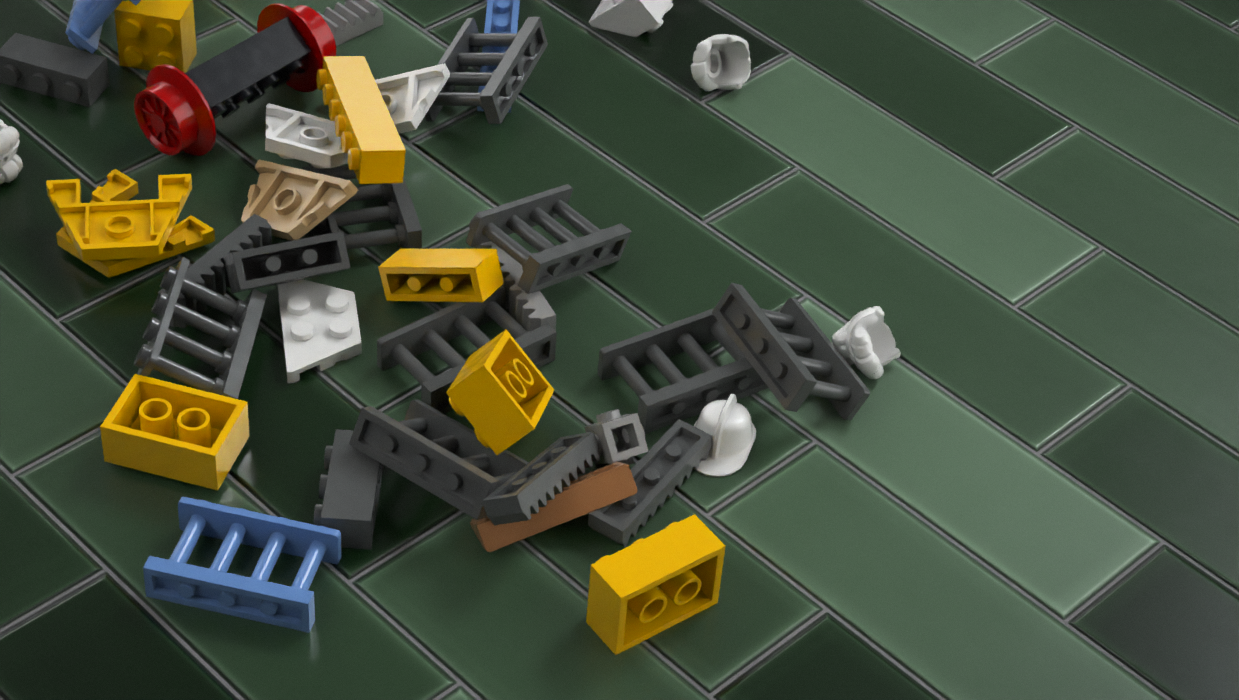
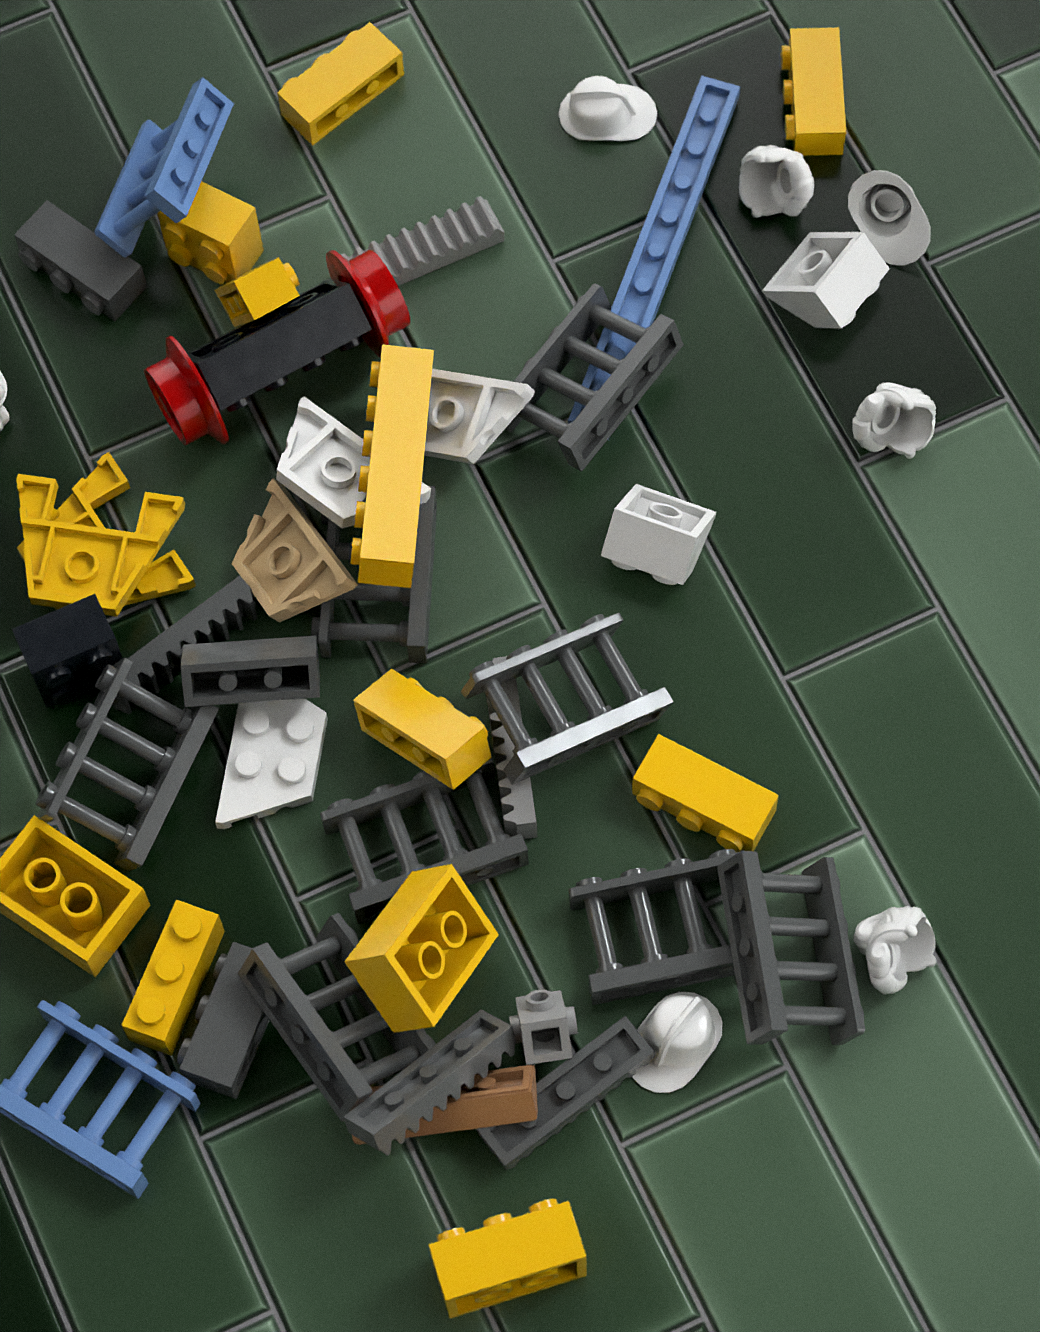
camera: 25 degrees right, 25 degrees up
none -> black brick [12,594,123,708]
none -> yellow brick [121,900,225,1056]
none -> yellow brick [214,257,300,327]
none -> white slope [601,484,717,585]
none -> yellow brick [632,734,779,853]

